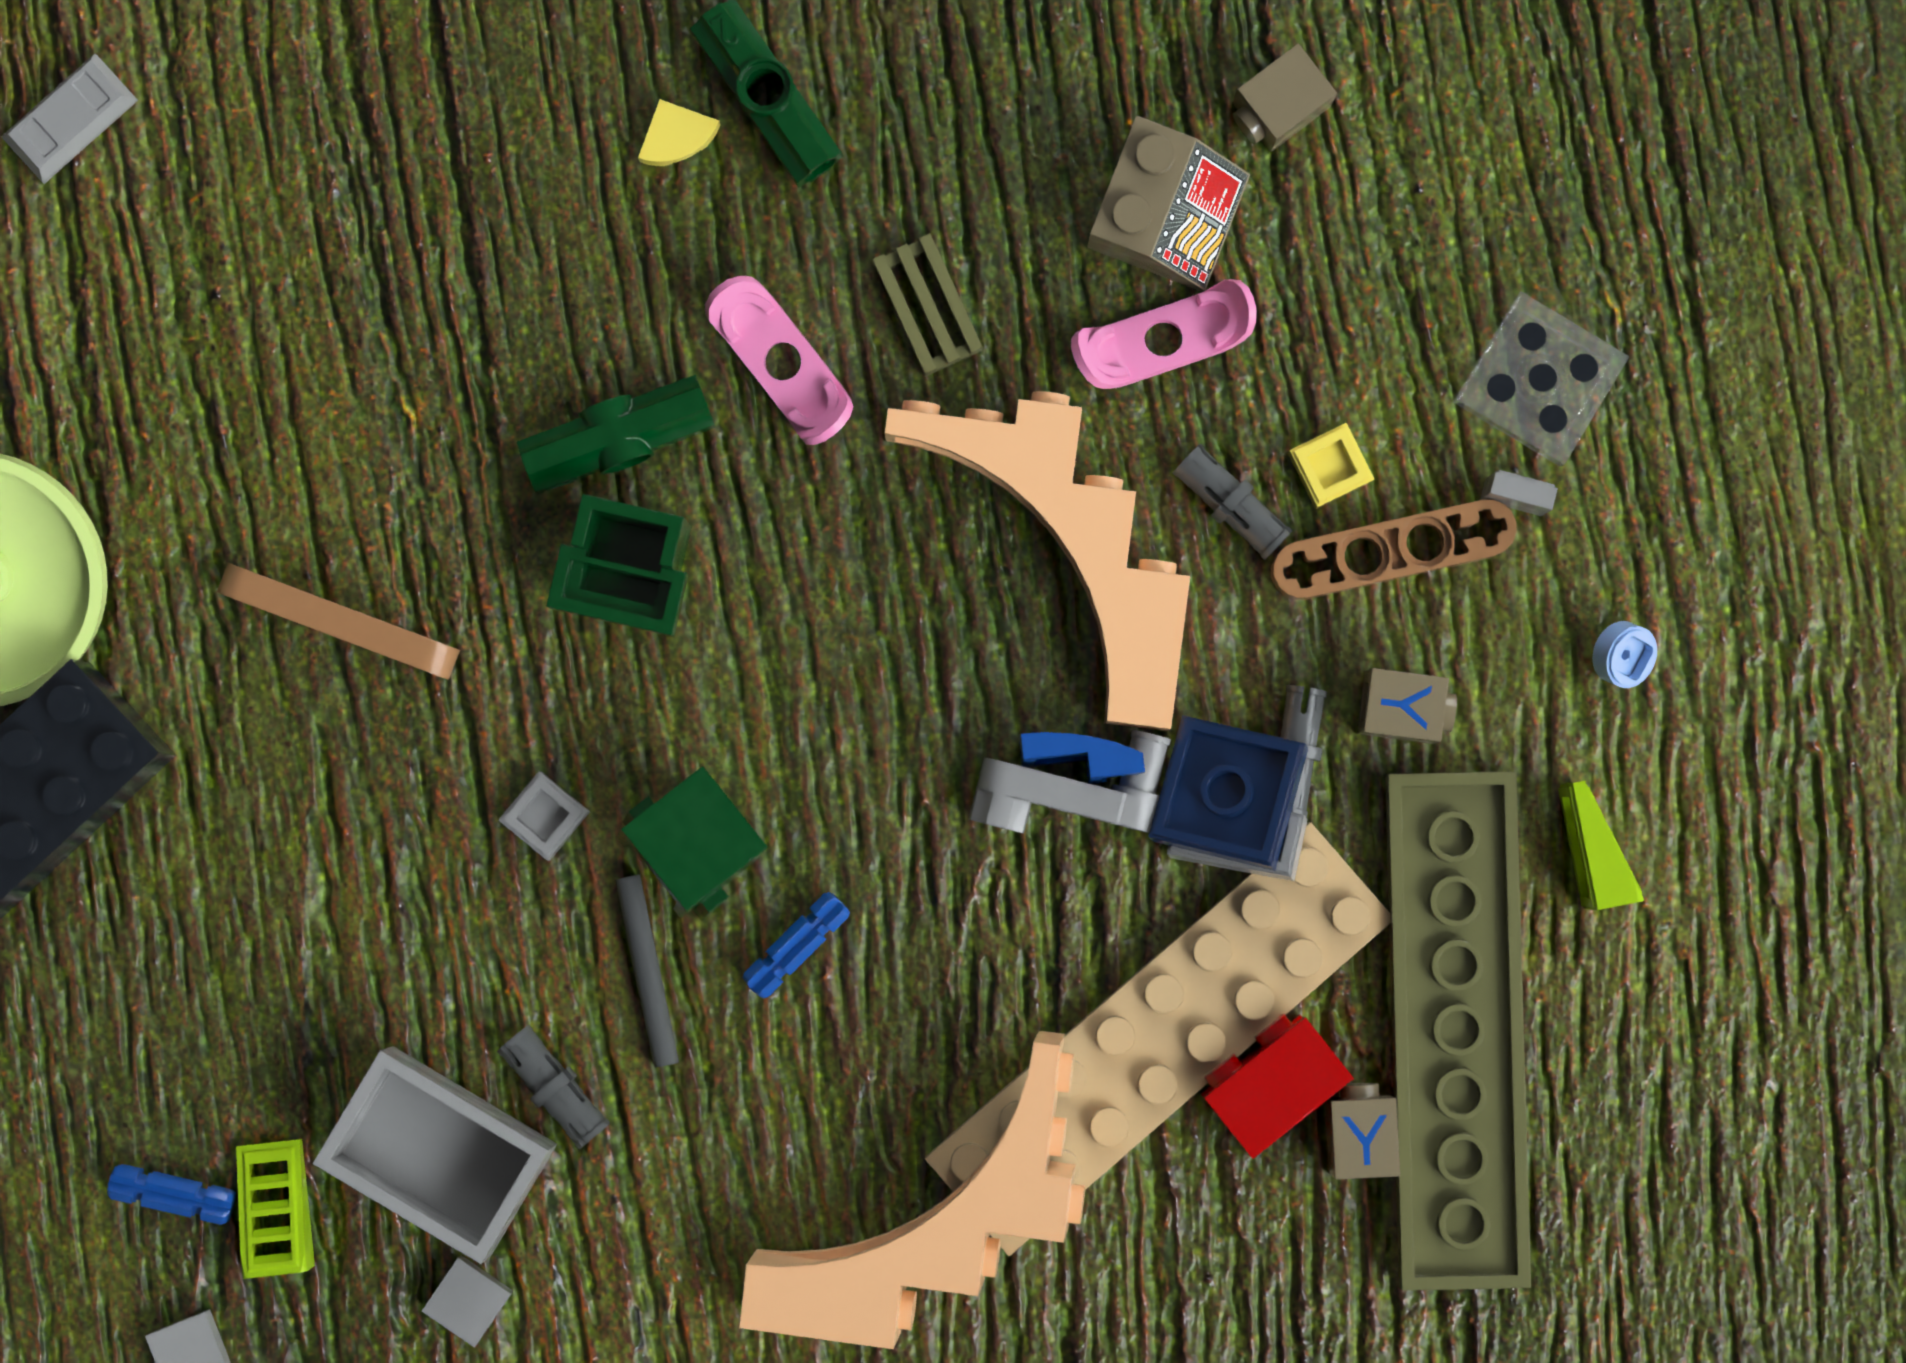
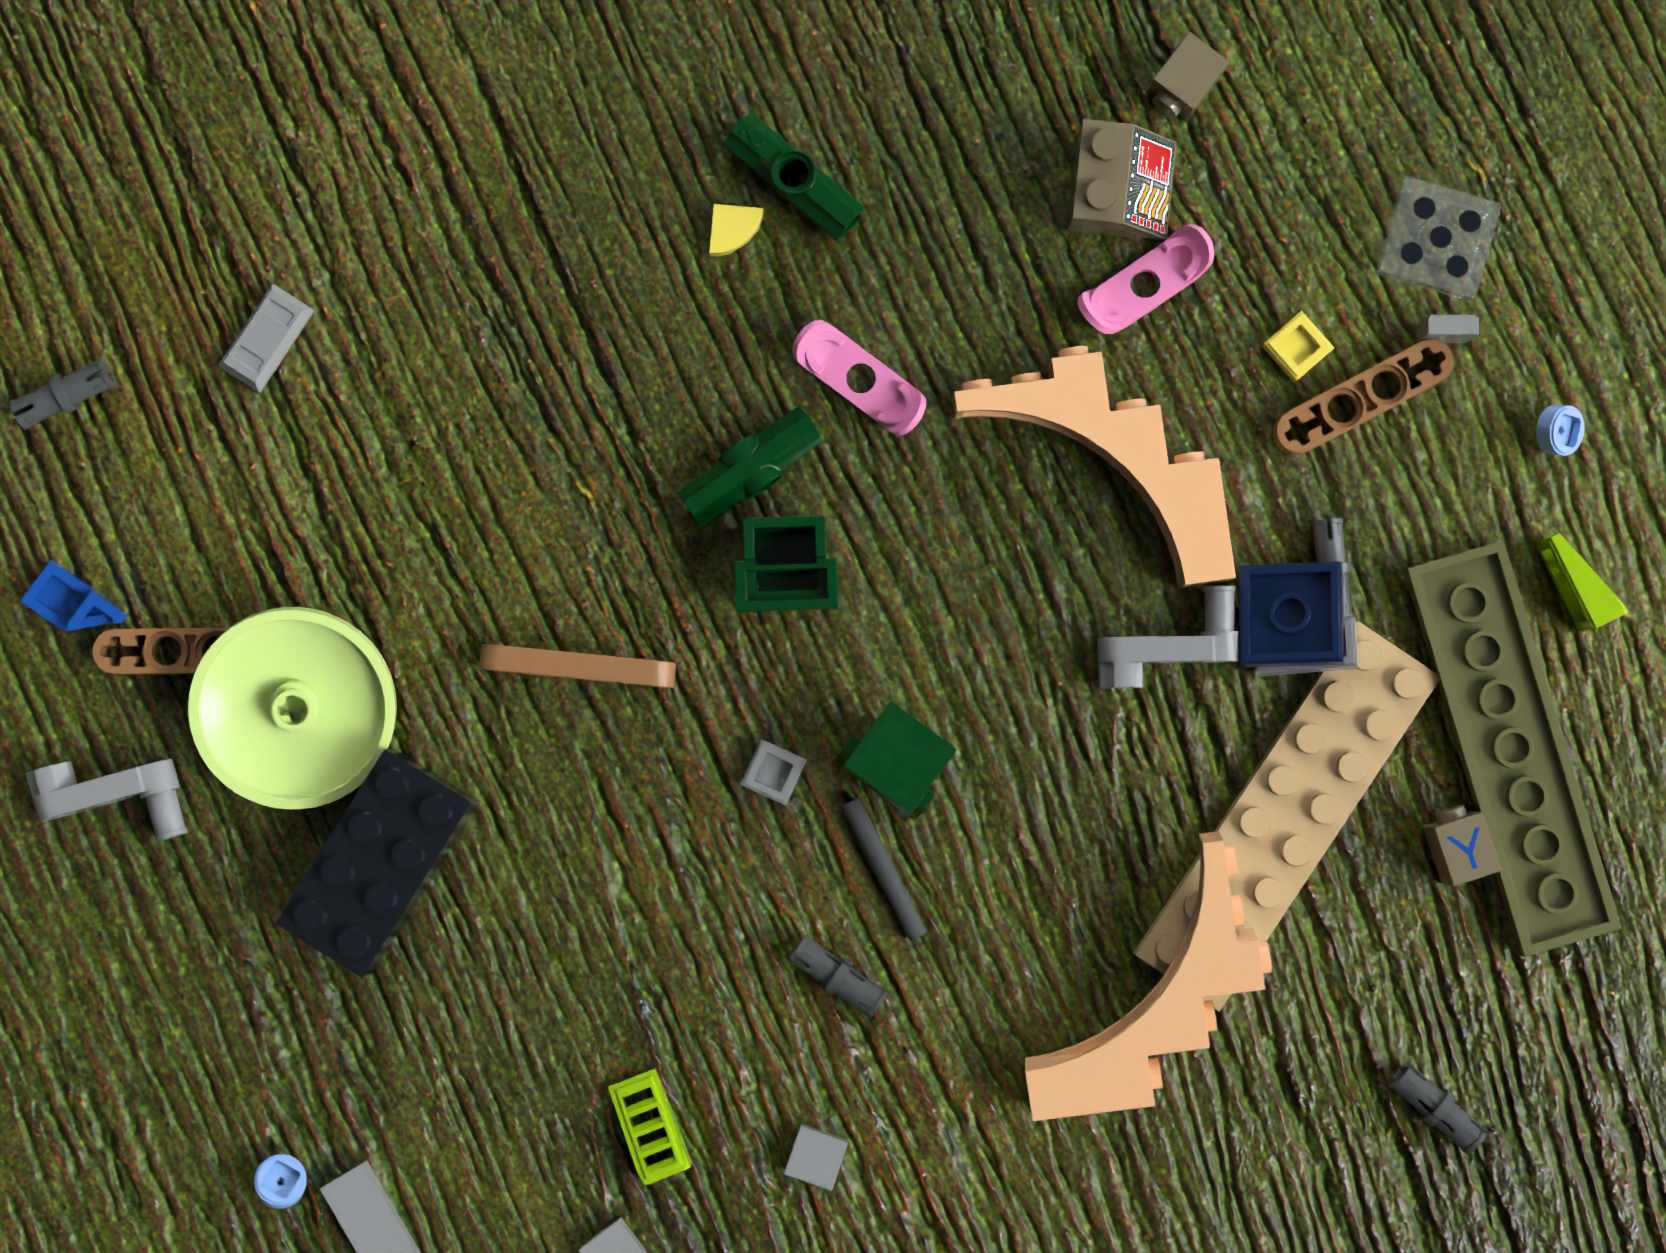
camera: 15 degrees left, 0 degrees up
blue axle [107,1164,236,1225] -> none
light grey piece [313,1046,557,1264] -> none
blue axle [742,892,850,999] -> none
olive tile [873,233,983,377] -> none
blue slope [1019,732,1145,785] -> none
dark grey pin [1172,443,1293,560] -> none
red brick [1200,1014,1354,1159] -> none
dark tan brick [1357,668,1457,744] -> none

